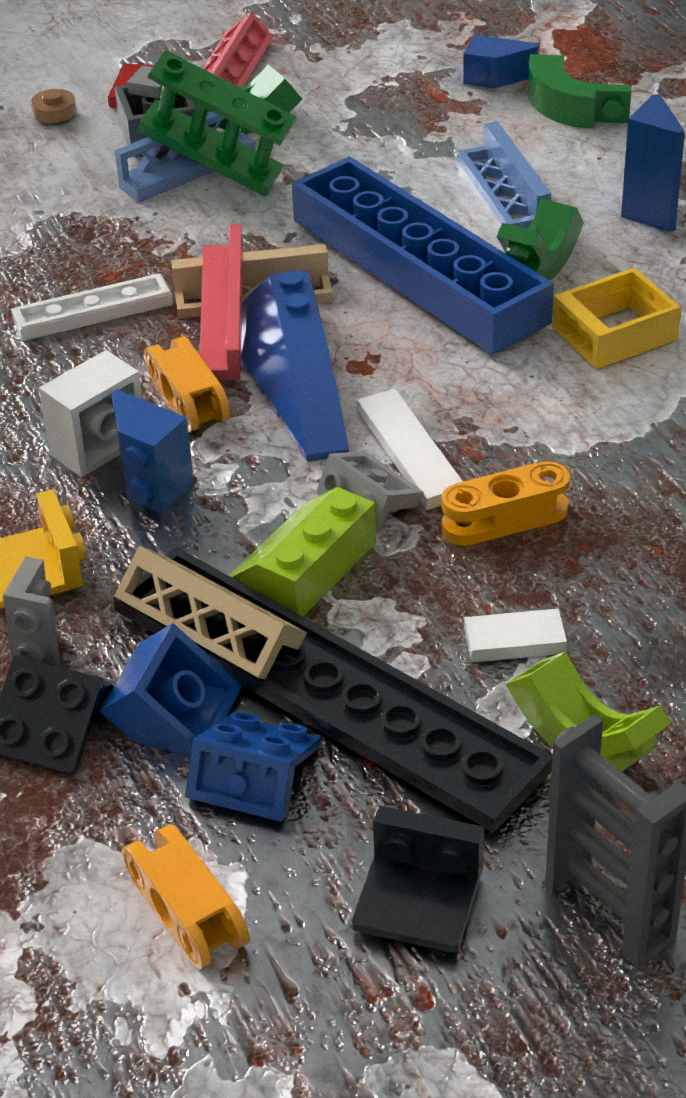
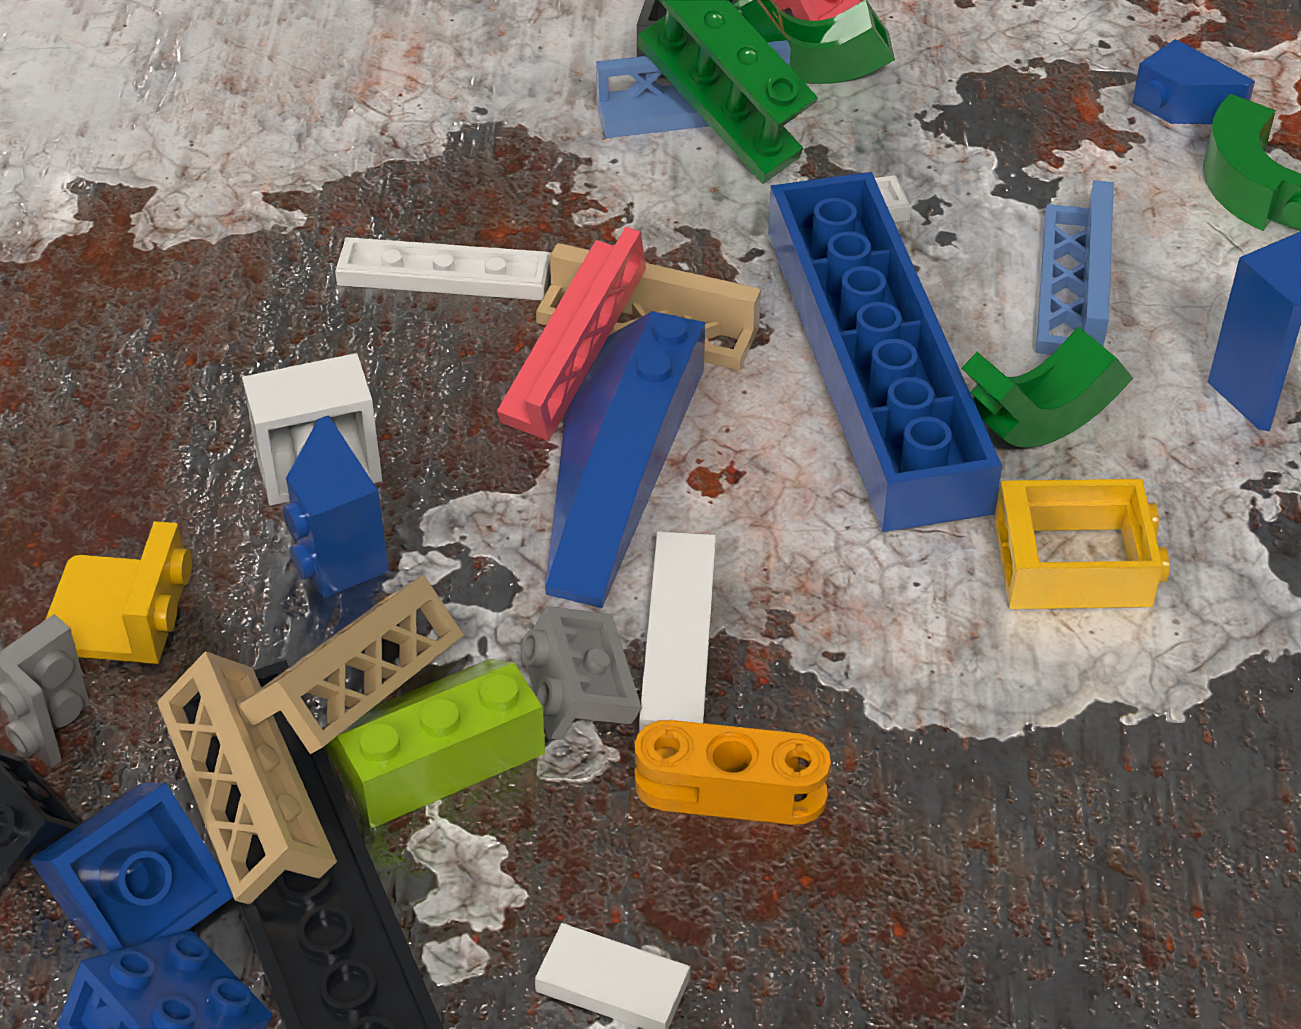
camera: 25 degrees right, 5 degrees up
light orange piece [144,336,230,432] -> none
none -> tan fence [238,574,464,754]

